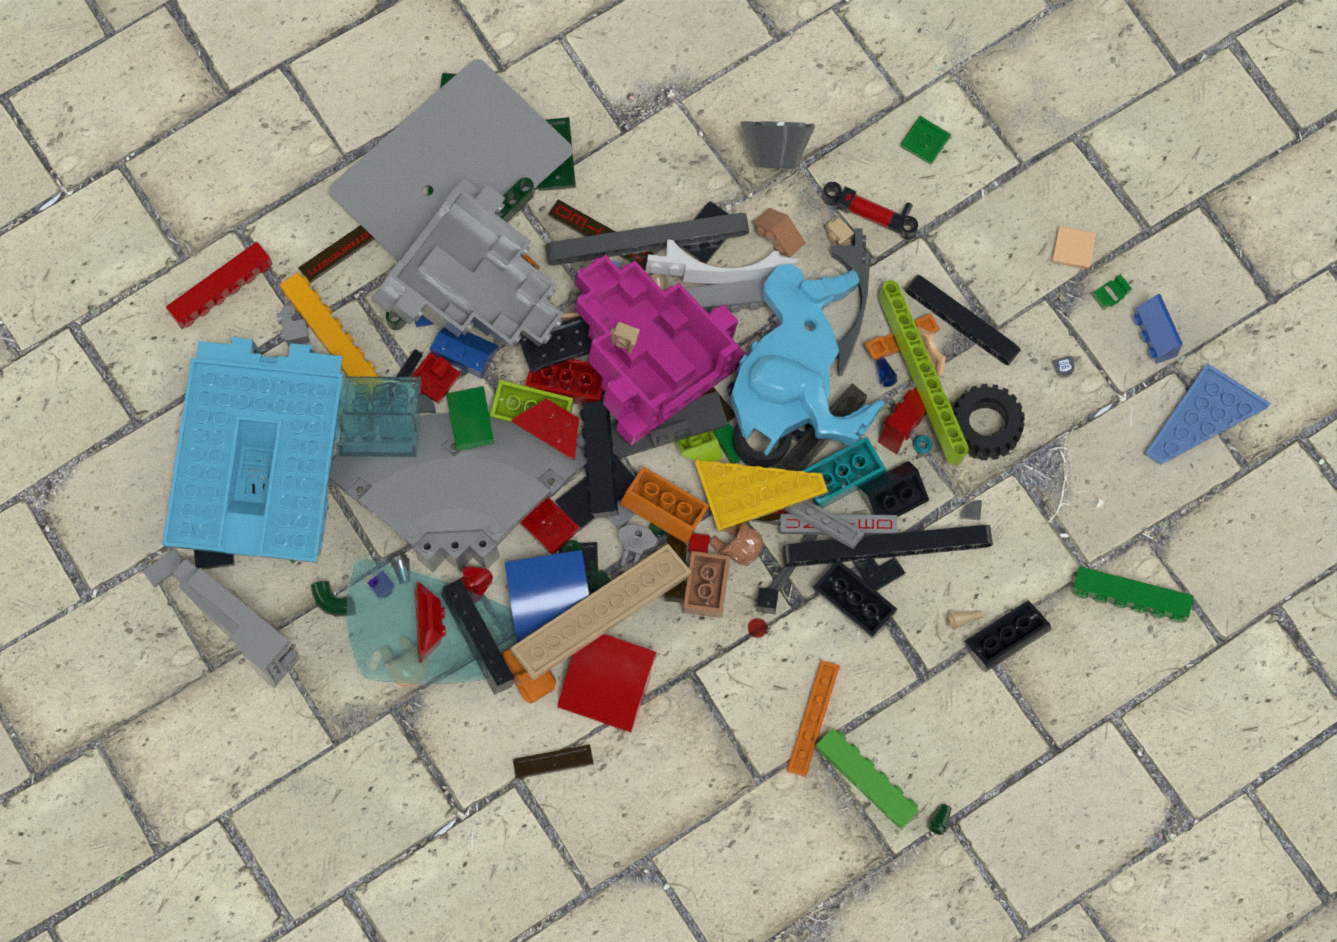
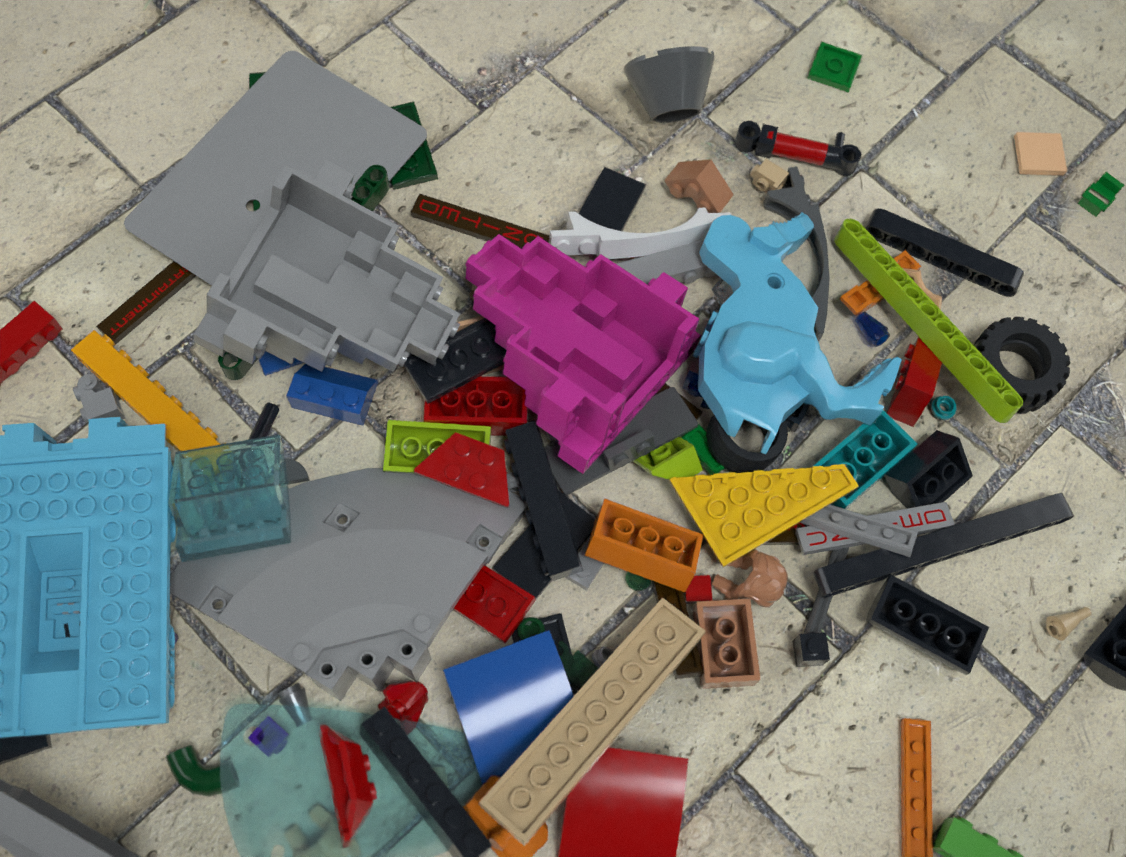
camera: 20 degrees left, 5 degrees down
red plate [408,352,461,404] -> none
green tile [446,386,495,451] -> none
dark grey beam [545,213,750,266] -> none
tan brick [611,322,640,354] -> none
light grey hinge [618,524,657,567] -> none
clear red piece [748,618,767,638] -> none
clear smoke brick [777,383,867,472] -> none
black tile [852,557,906,591] -> none
flat silver tile [961,500,982,520] -> none
tile [1053,356,1075,378] -> none

